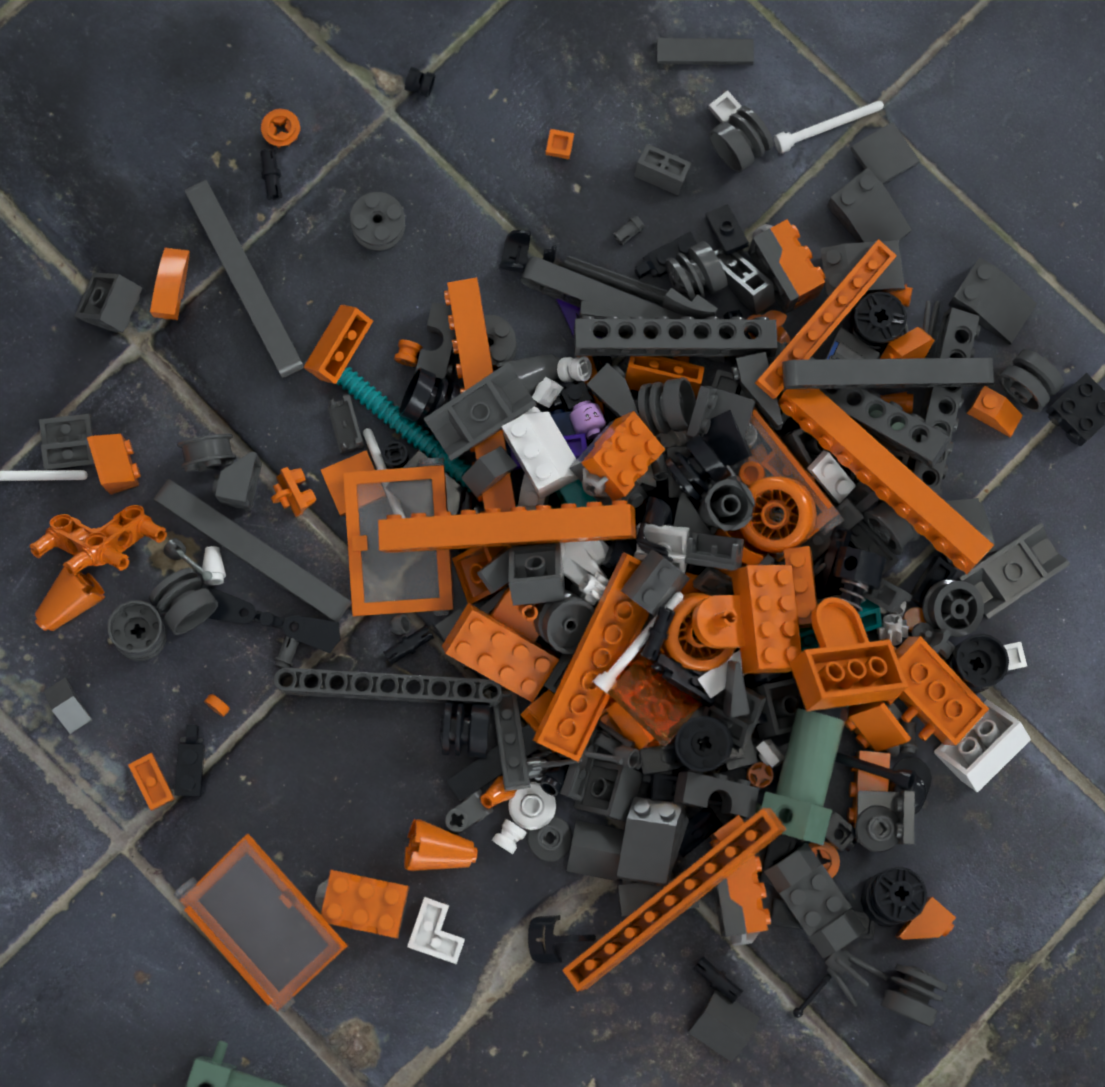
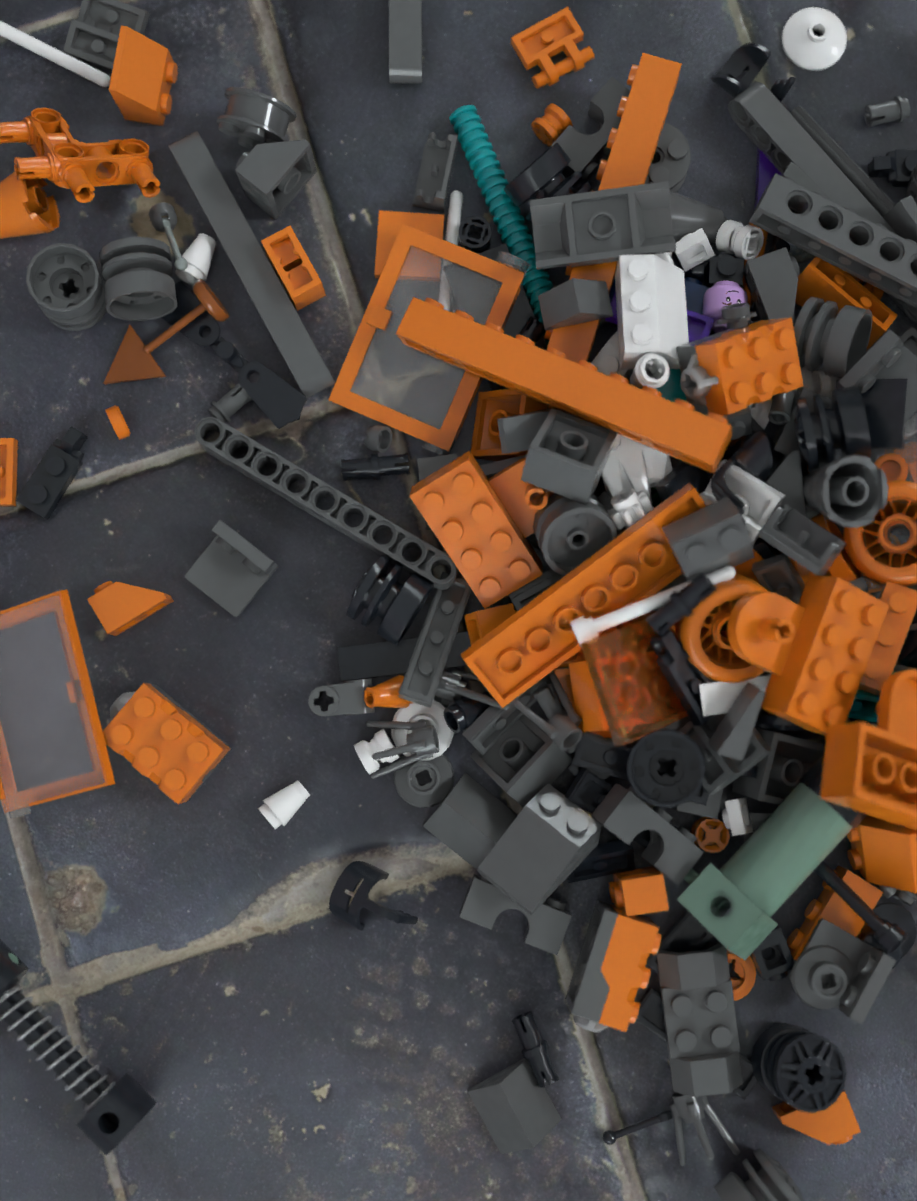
camera: 30 degrees right, 5 degrees up
orange hips [271,467,316,517] -> none
orange brick [303,305,373,384] -> none
orange cone [404,819,478,871] -> none
white plate [407,897,465,964] -> none
orange brick [563,808,787,992] -> none
none -> orange slope [87,581,174,636]
none -> dark orange piece [103,278,230,385]
none -> dark grey bracket [185,520,279,617]
none -> white cone [258,780,310,830]
none -> orange brick [261,225,326,311]
none -> dark grey plant [366,720,439,779]
none -> orange plate [511,7,595,89]
none -> white cone [630,353,669,389]
none -> dark grey plate [716,303,757,329]
none -> white dish [782,7,847,71]

